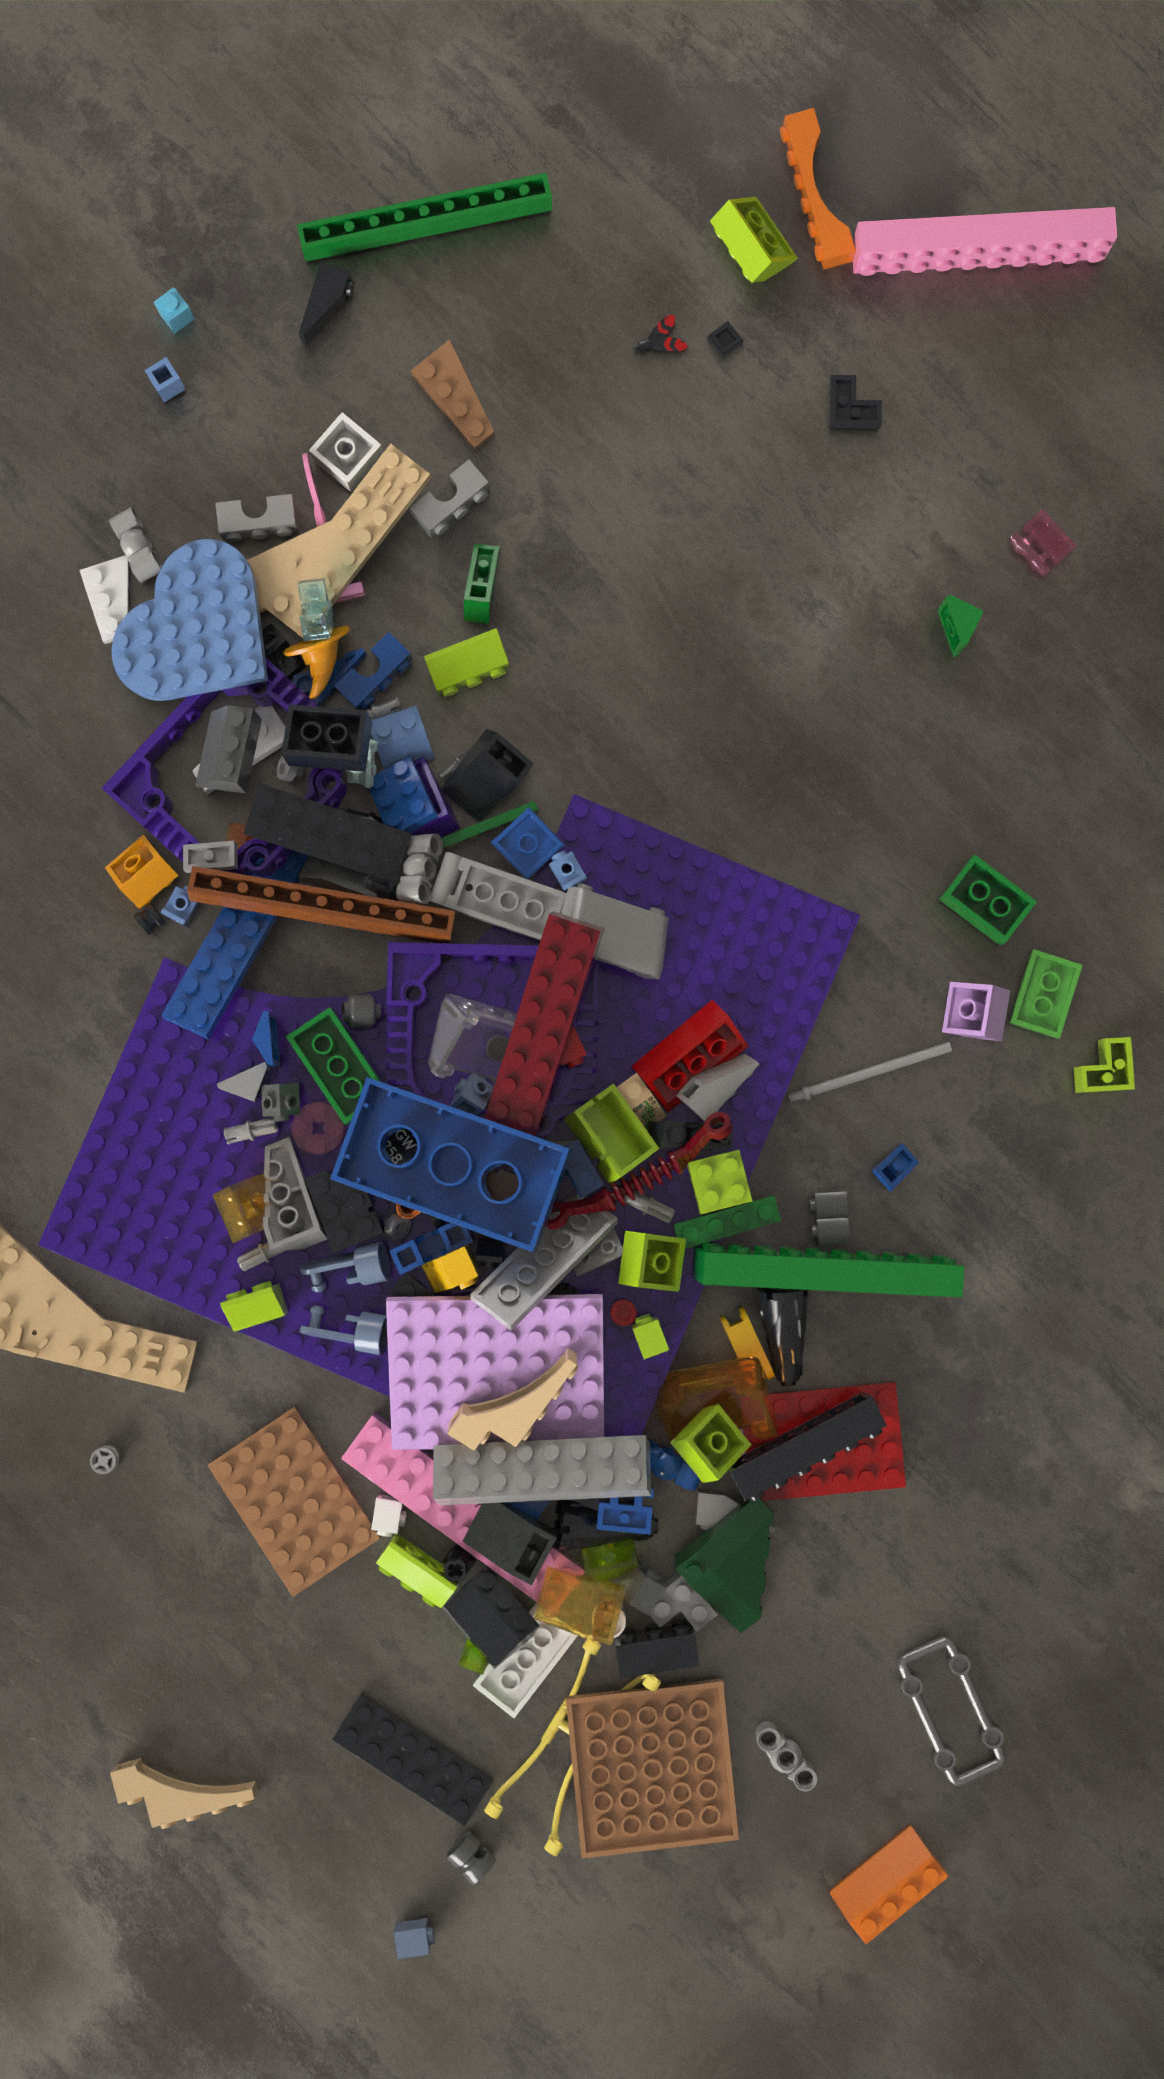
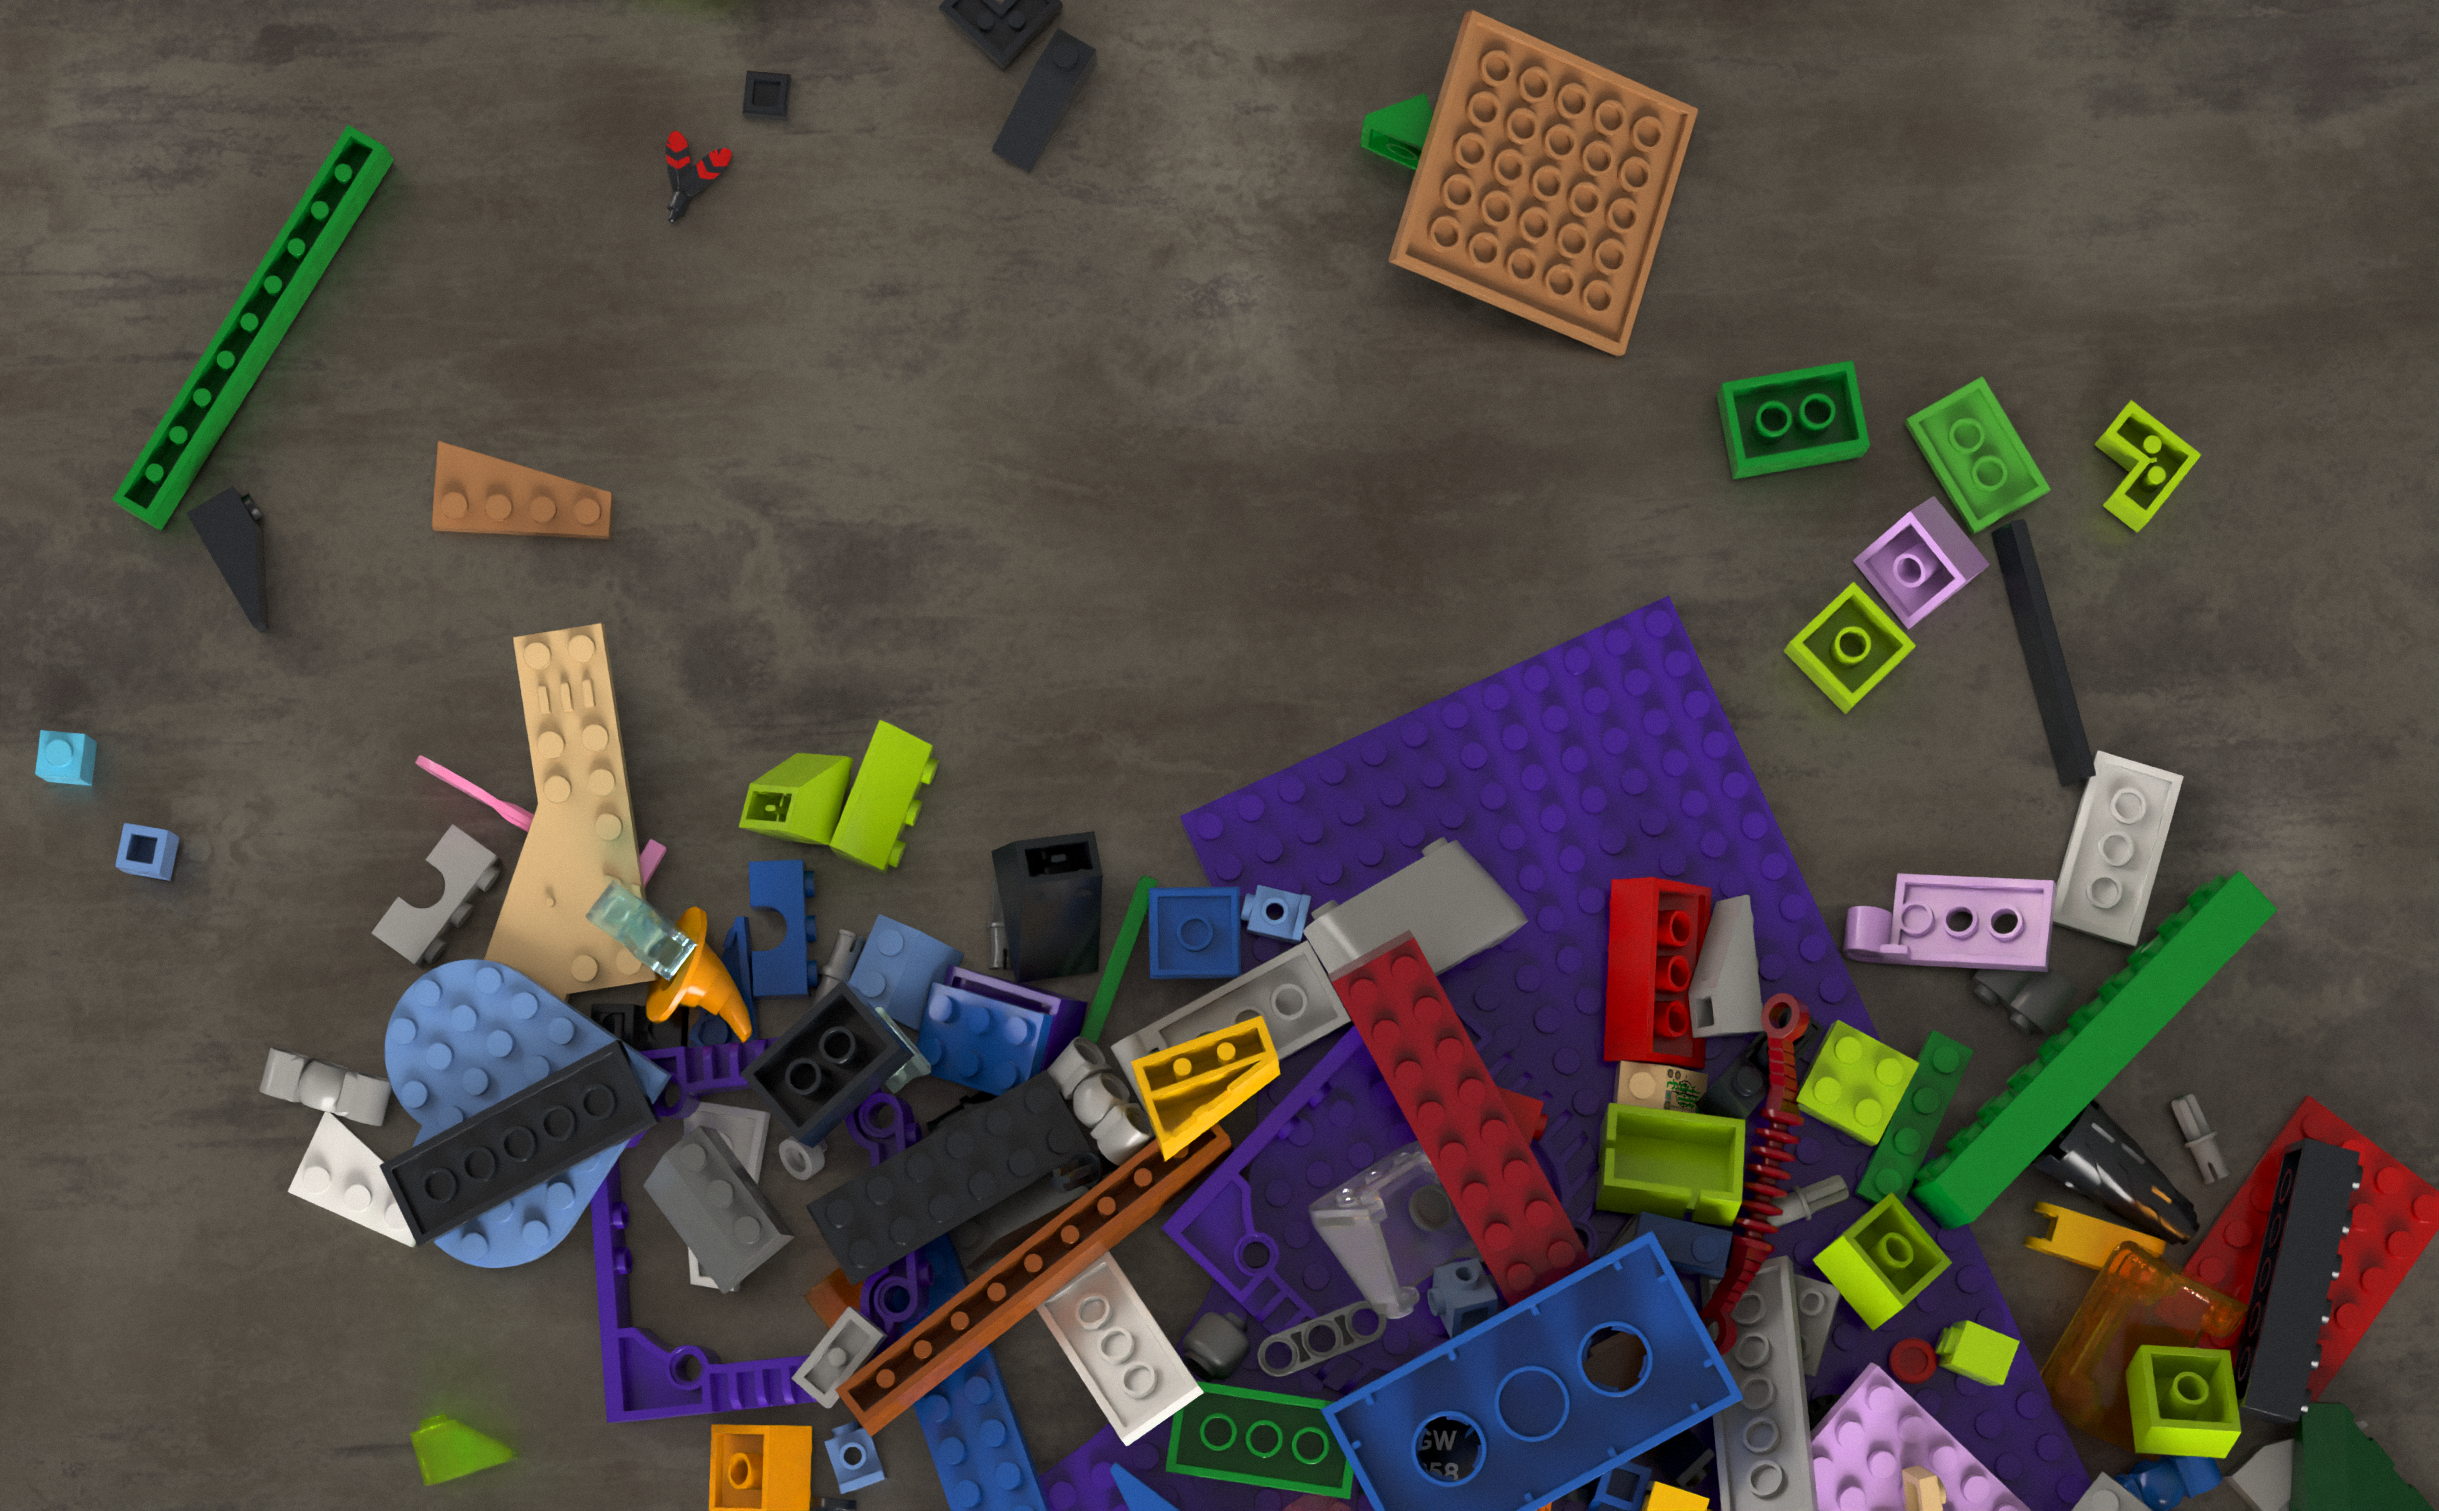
camera: 50 degrees left, 5 degrees down
white brick [309,412,383,493] -> none
light grey arch [410,459,490,538] -> none
green slope [463,543,499,624] -> none
light grey bar [787,1042,952,1103] -> none
blue slope [871,1143,919,1192] -> none
none -> black plate [379,1040,661,1247]
none -> clear neon green slope [410,1413,519,1486]
none -> lime slope [739,753,853,845]
none -> black slope [992,28,1097,173]
none -> white plate [1036,1251,1204,1446]
none -> yellow wedge [1131,1015,1280,1162]
none -> dark grey beam [1257,1301,1387,1377]
none -> medium nougat plate [1388,10,1698,356]
none -> lime brick [1783,581,1916,715]
none -> lavender hinge [1842,873,2057,972]
none -> black tile [1991,519,2096,787]
none -> white plate [2053,750,2184,948]
none -> light grey axle [2171,1093,2232,1184]

